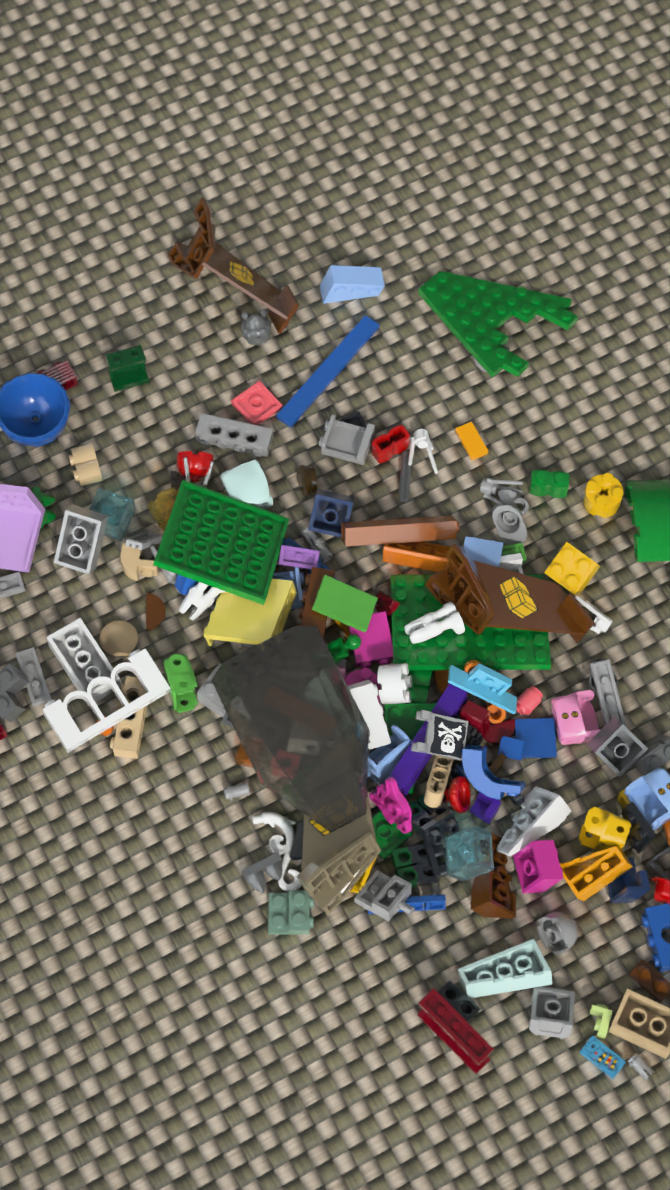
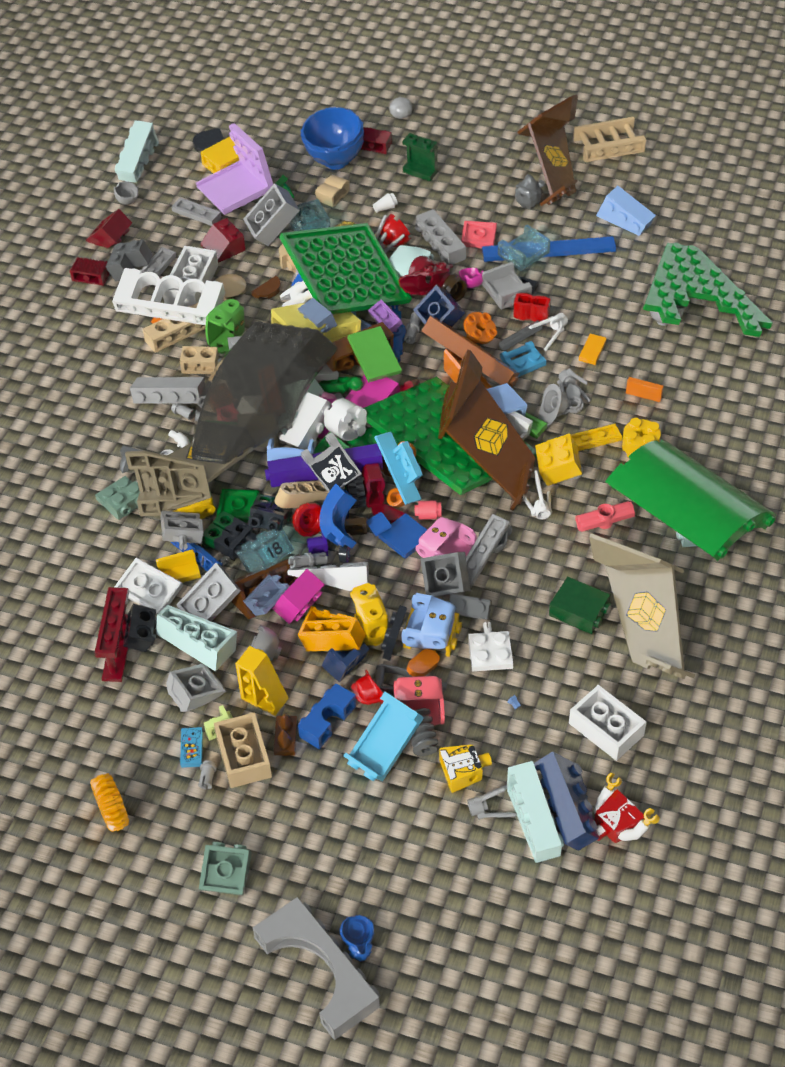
camera: 50 degrees right, 15 degrees down
dark pink tile [369,777,412,834] -> none
white piece [404,602,465,644] -> none
green brick [529,469,570,498] -> none
none -> light orange gear [90,773,129,832]
none -> white tile [115,558,183,614]
none -> light grey brick [130,377,207,404]
none -> yellow panel [156,549,201,583]
none -> light grey plate [176,563,241,622]
none -> tan brick [180,346,219,374]
none -> dark red slope [200,218,246,263]
none -> yellow wedge [235,646,289,716]
none -> sand blue hinge [243,575,290,616]
none -> light grey pin [288,552,328,568]
none -> sand blue hinge [298,298,337,333]
none -> white cone [372,193,398,213]
none -> light grey hair [390,97,412,119]
none -> dark red piece [399,256,453,295]
none -> dark pink hair [459,268,484,288]
none -> orange plate [464,312,497,344]
none -> clear light blue panel [498,224,550,271]
none -> dark azure plate [500,341,546,377]
none -> yellow tile [547,424,622,451]
none -> tan fence [573,117,646,162]
none -> coral piece [575,501,635,532]
none -> orange tile [626,377,664,402]

